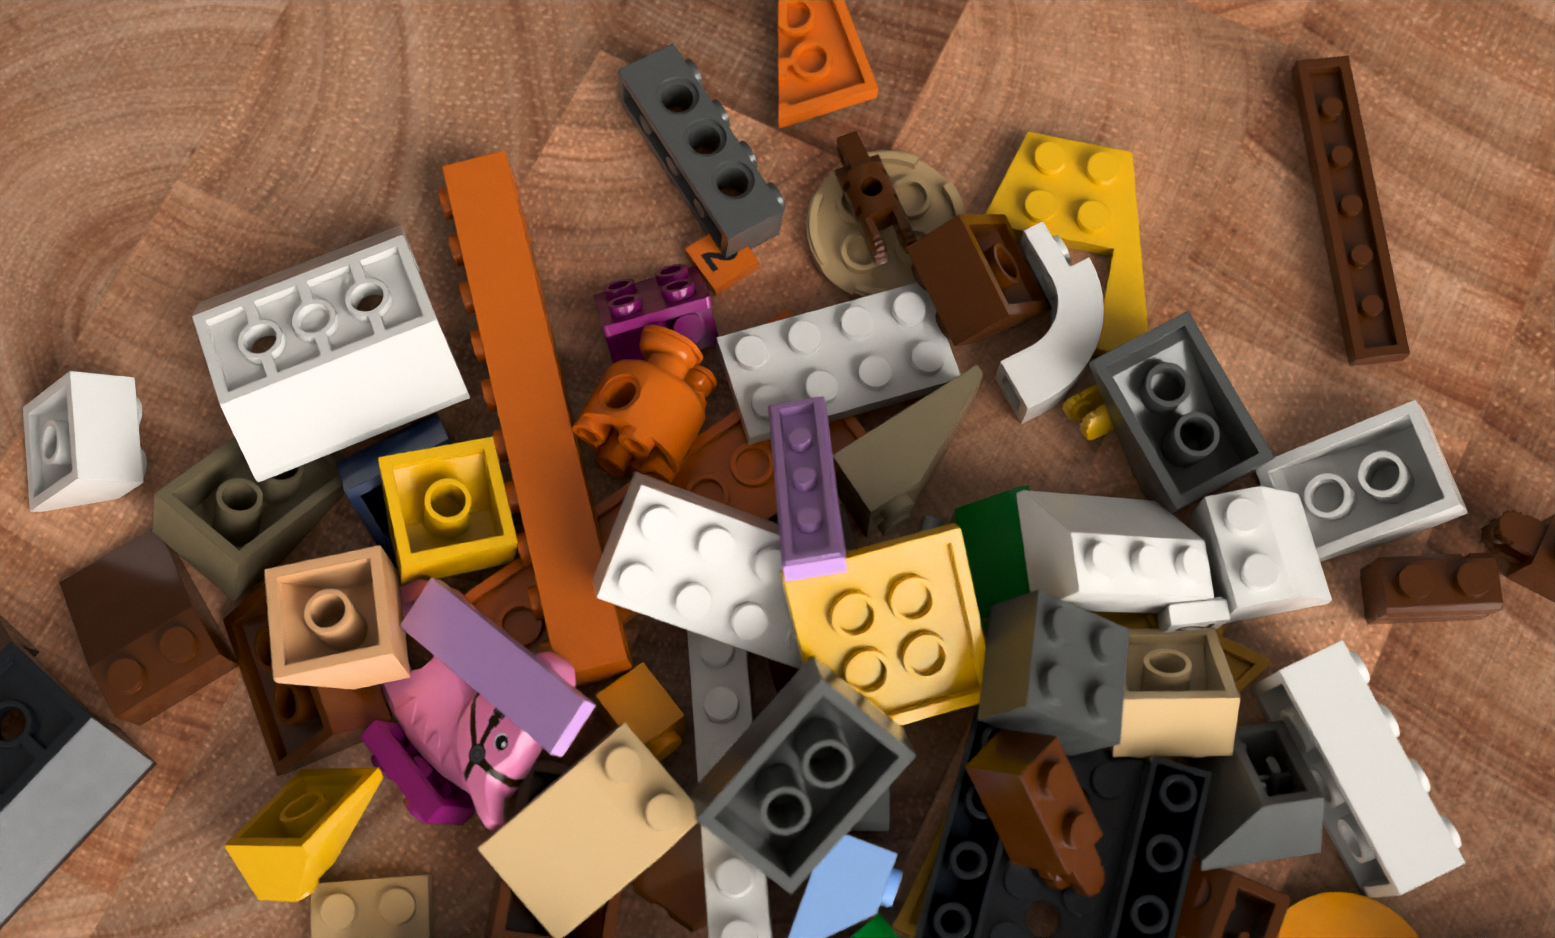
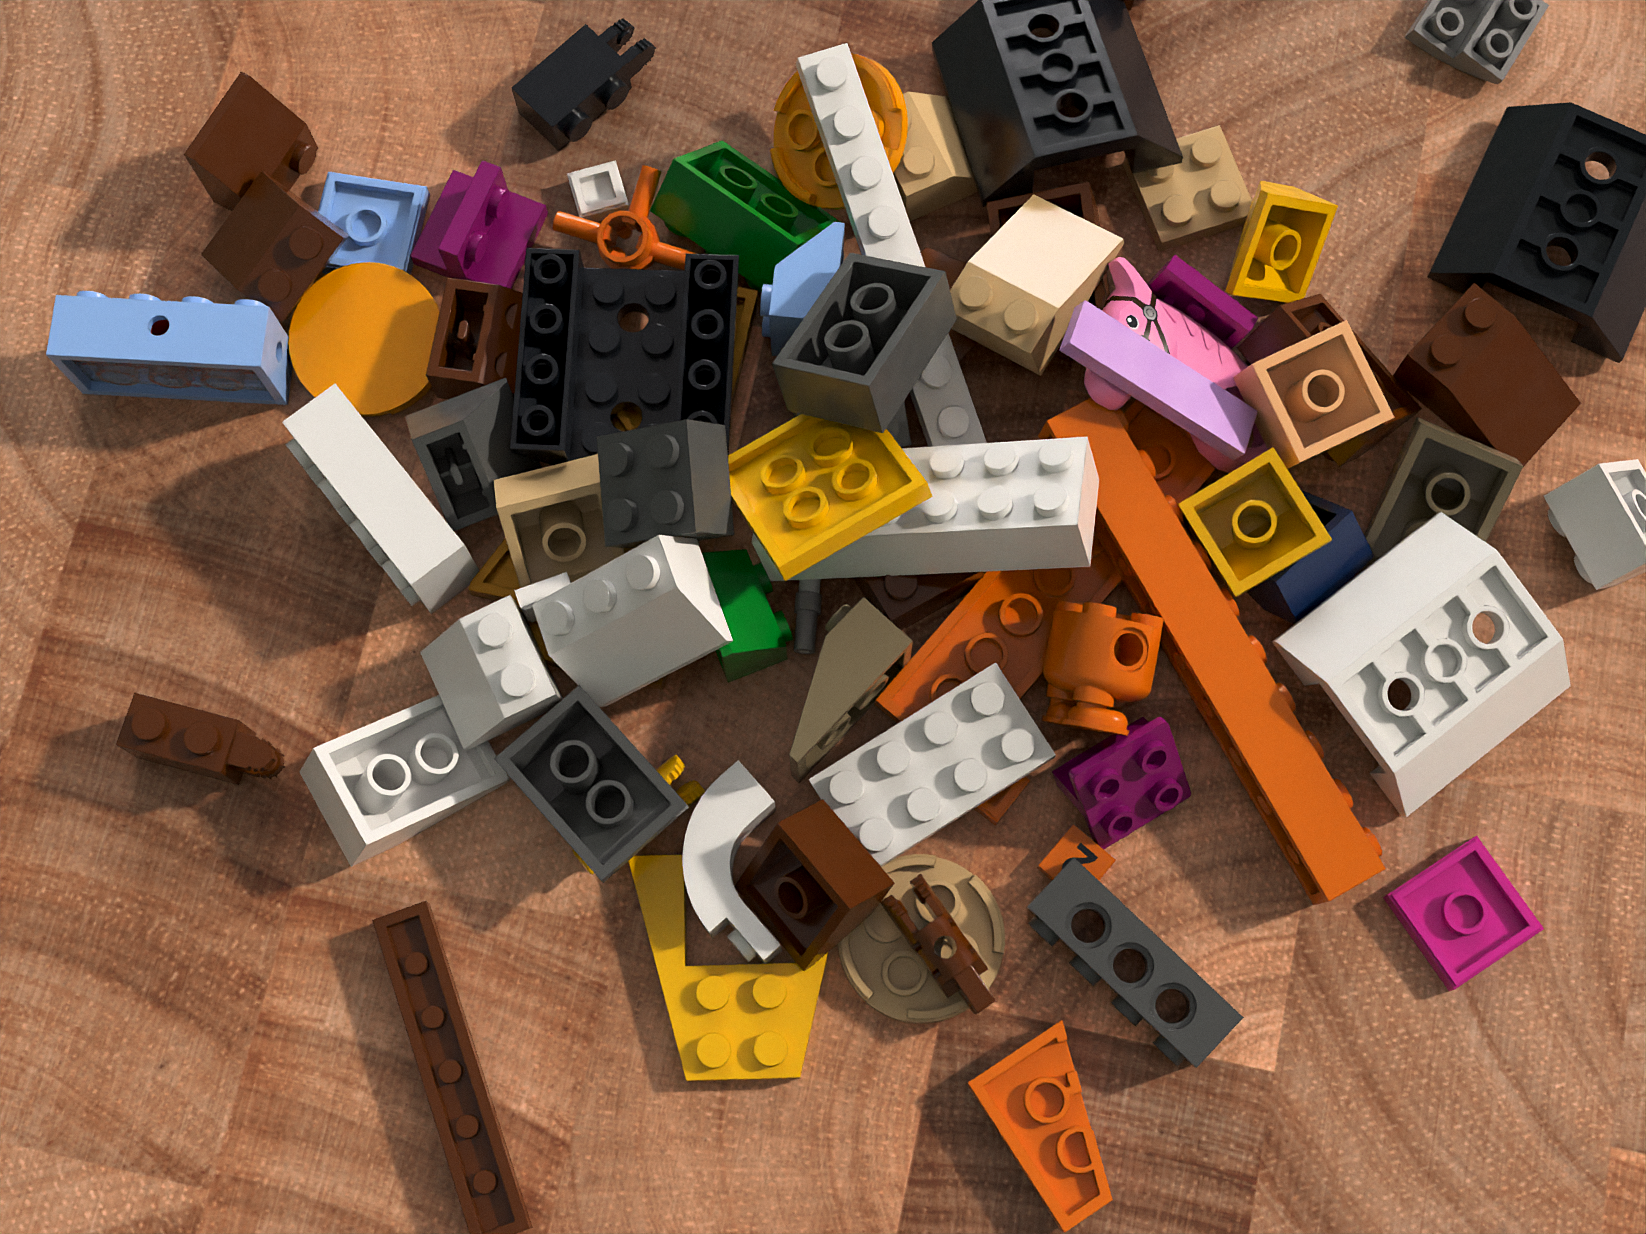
camera: 165 degrees right, 0 degrees up
light orange brick [595,662,686,761] -> none
lavender tile [768,396,847,582] -> none
reddish brown hinge [965,729,1105,897] -> none
reddish brown brick [1360,552,1503,625] -> none
none -> dark pink tile [1383,836,1544,991]

